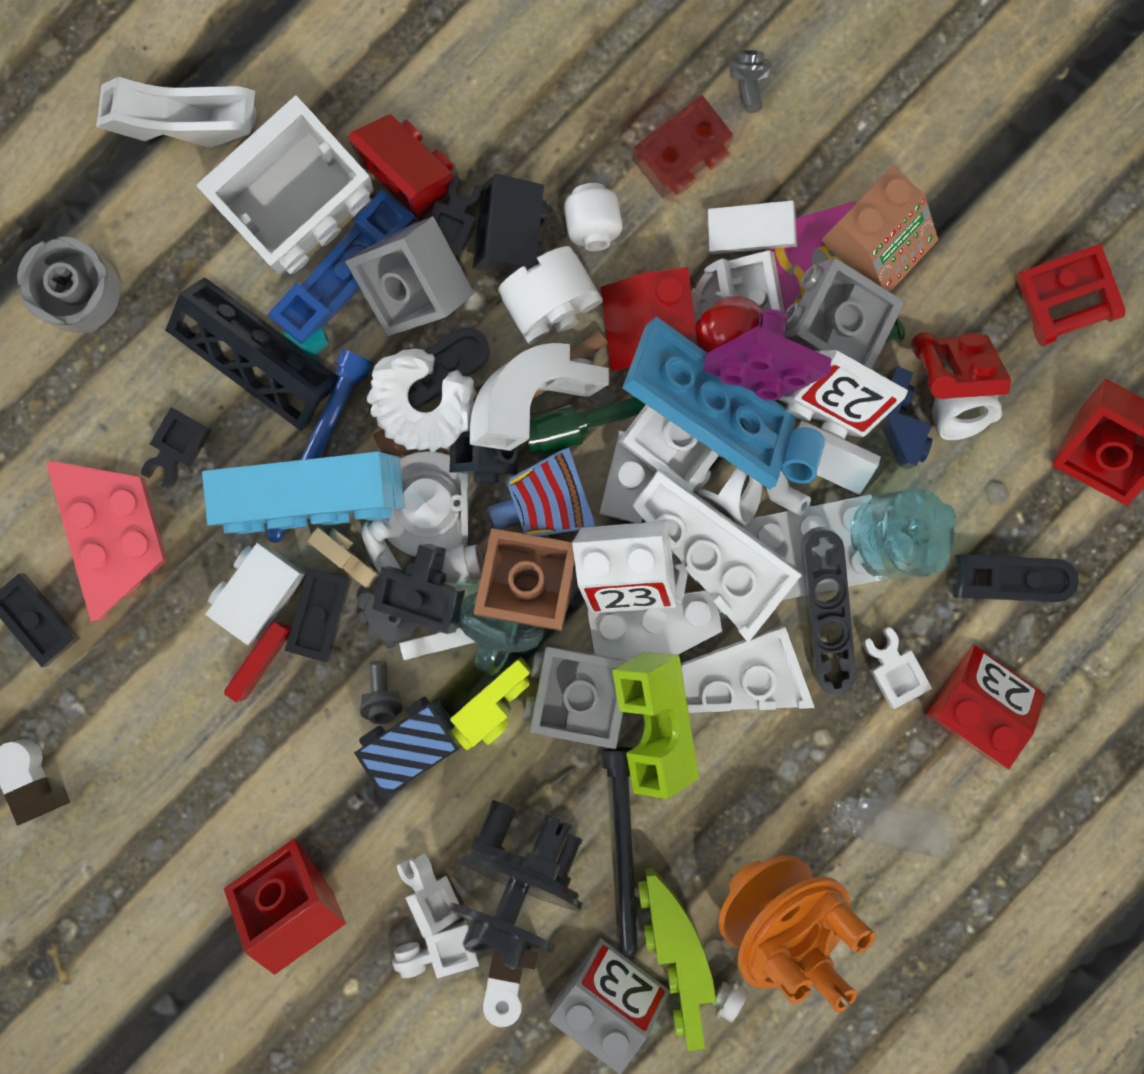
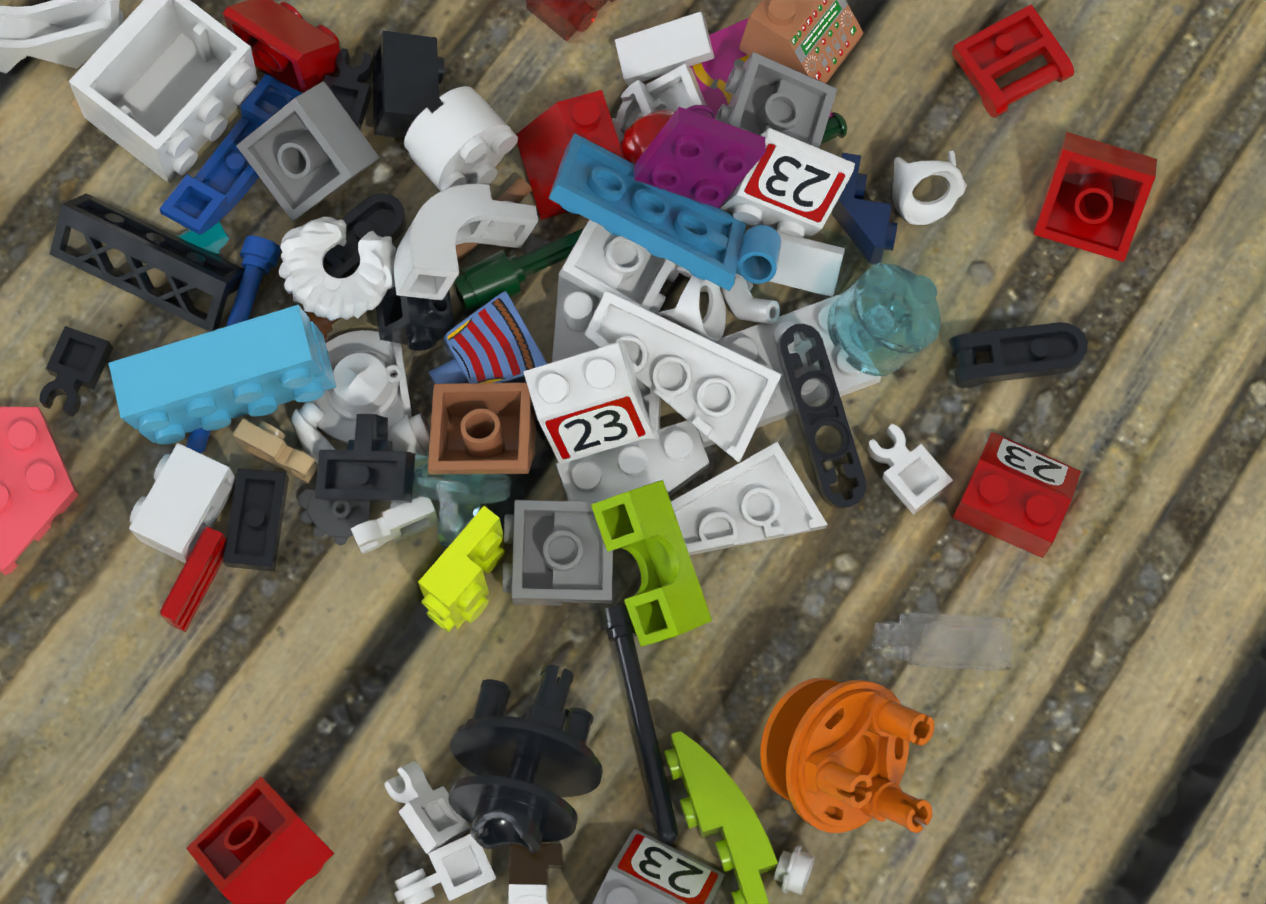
camera: 10 degrees left, 15 degrees down
container [354,696,462,798] -> none
dark grey plate [359,661,403,724] -> none
white head [563,183,623,251] -> none
red plate [911,332,1011,399] -> none

